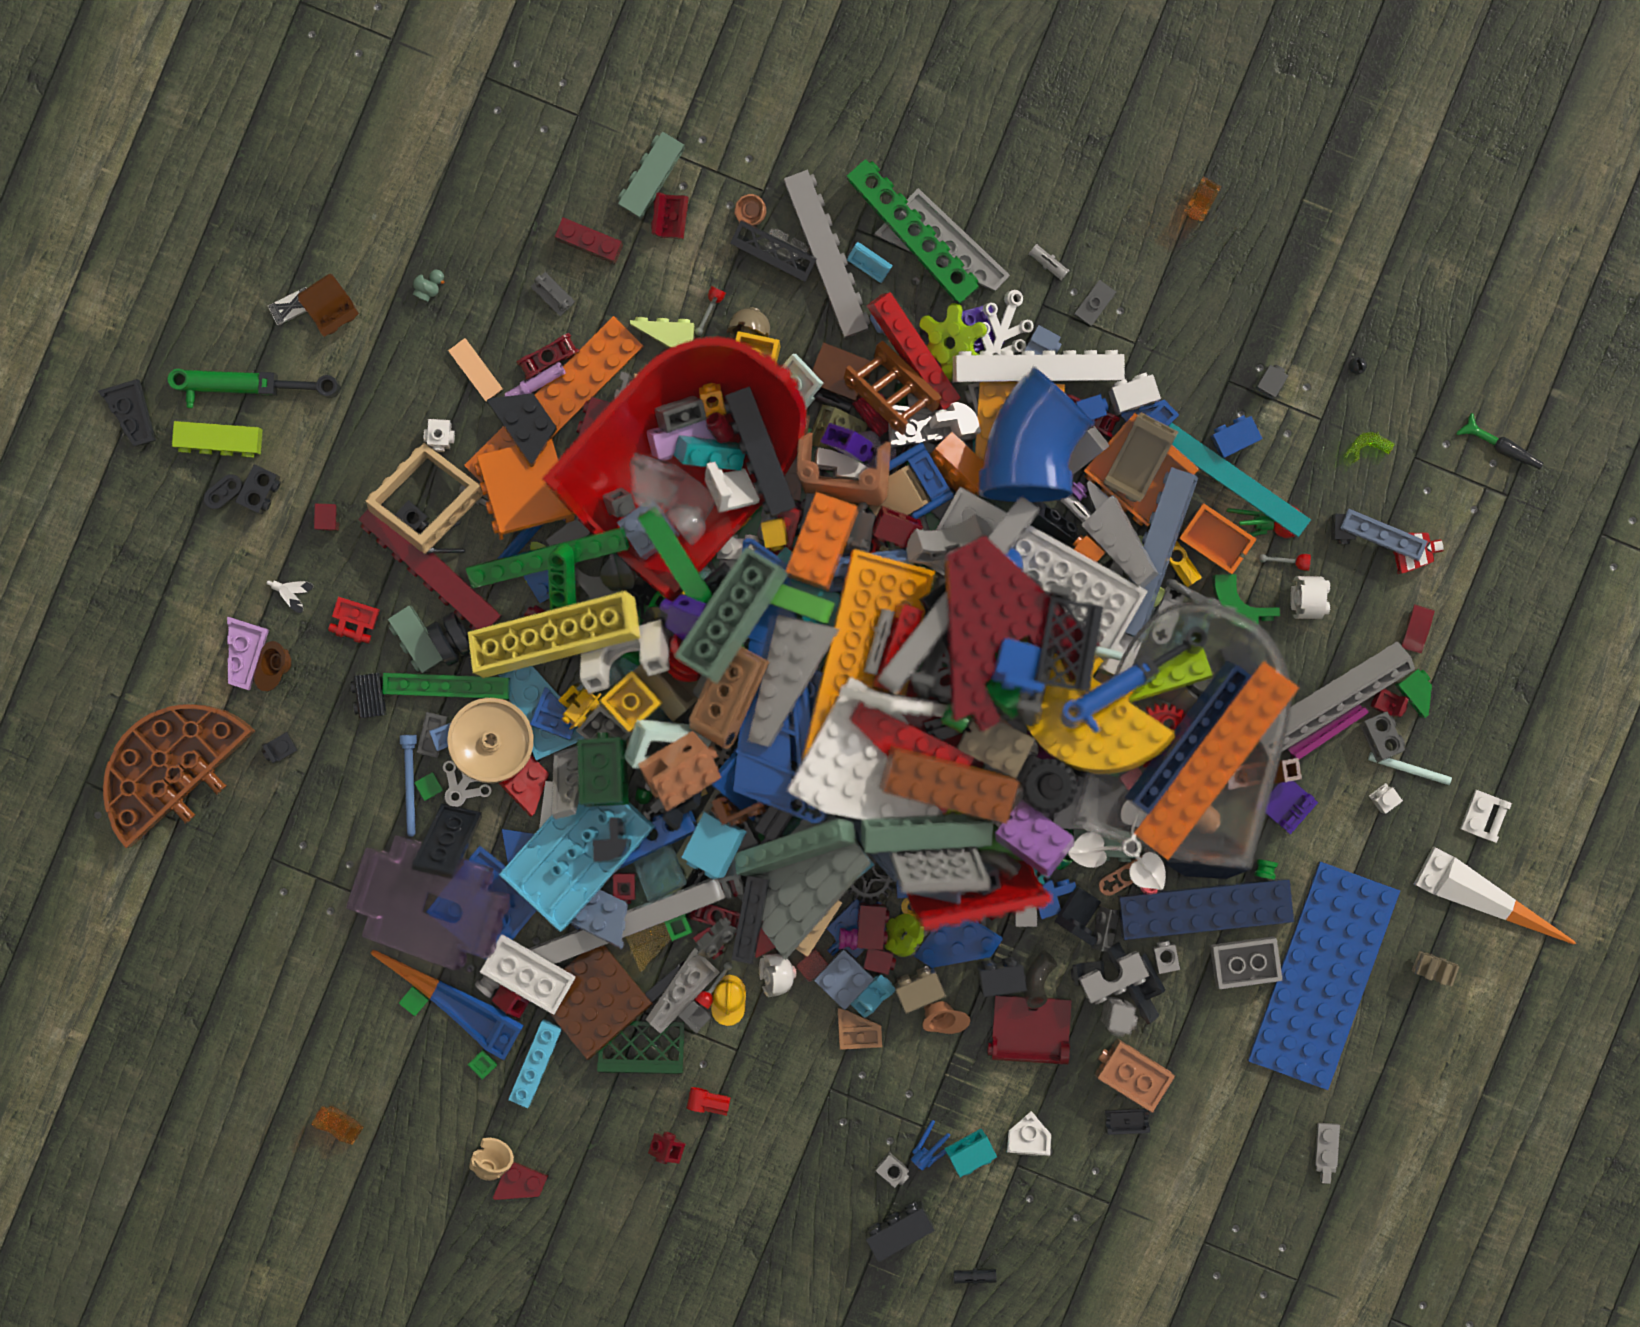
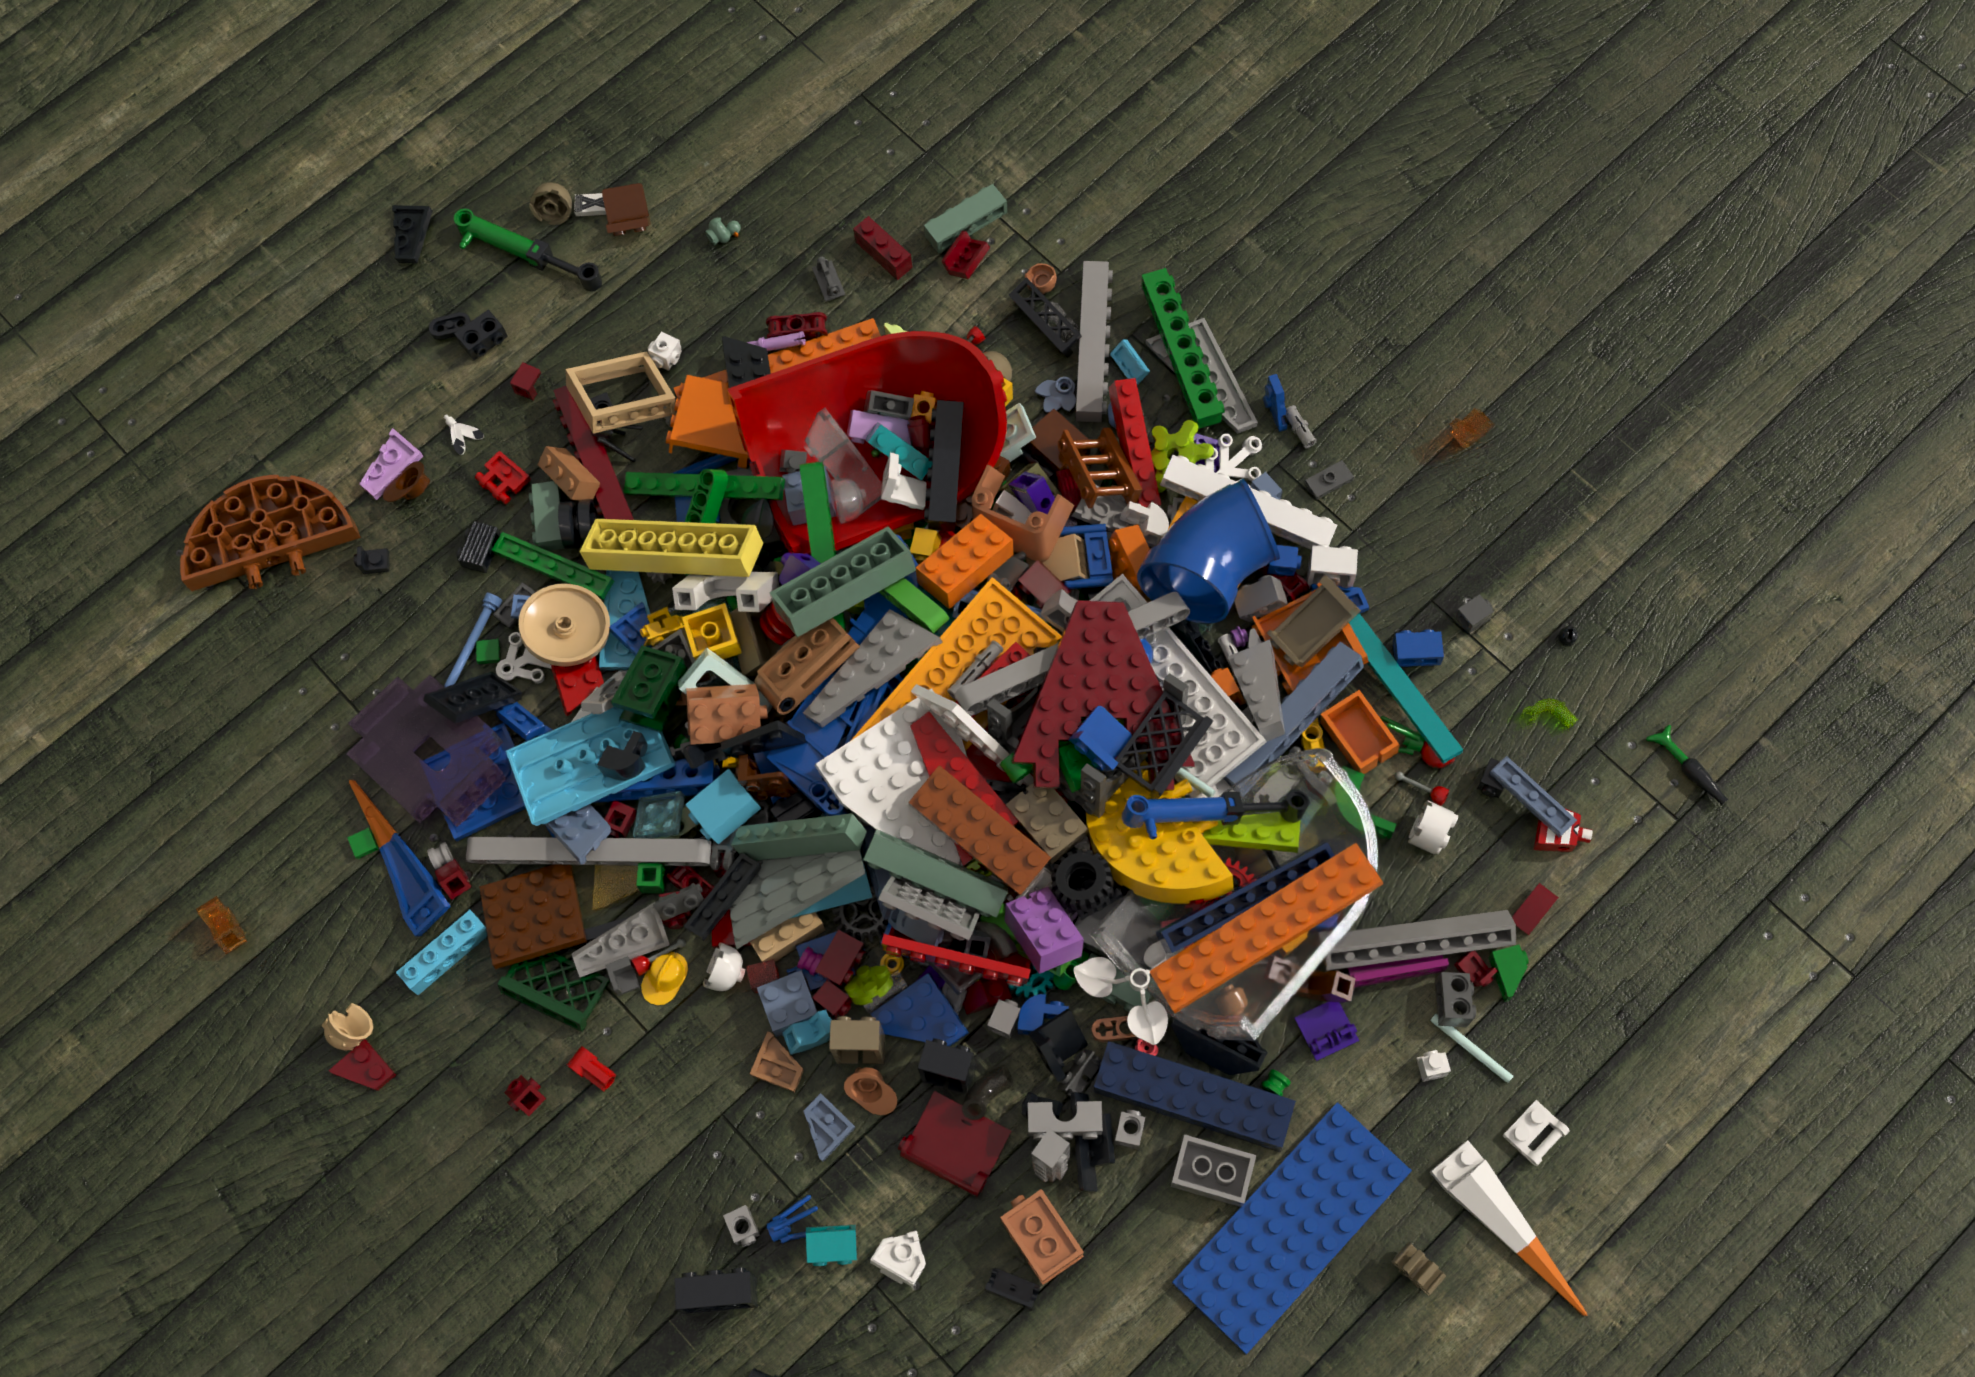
camera: 30 degrees right, 20 degrees down
lime brick [172,421,263,458] -> none
light nougat tile [448,338,503,402] -> none
green tile [467,1049,498,1080] -> none
white plate [480,935,576,1015] -> none
none -> blue hinge [494,702,545,741]
none -> dark tan cylinder [529,182,572,225]
none -> medium nougat brick [538,446,600,500]
none -> black wing [721,720,806,758]
none -> sand blue wing [804,1093,855,1162]
none -> sand blue plate [1035,377,1076,413]
none -> blue wing [1263,374,1287,432]

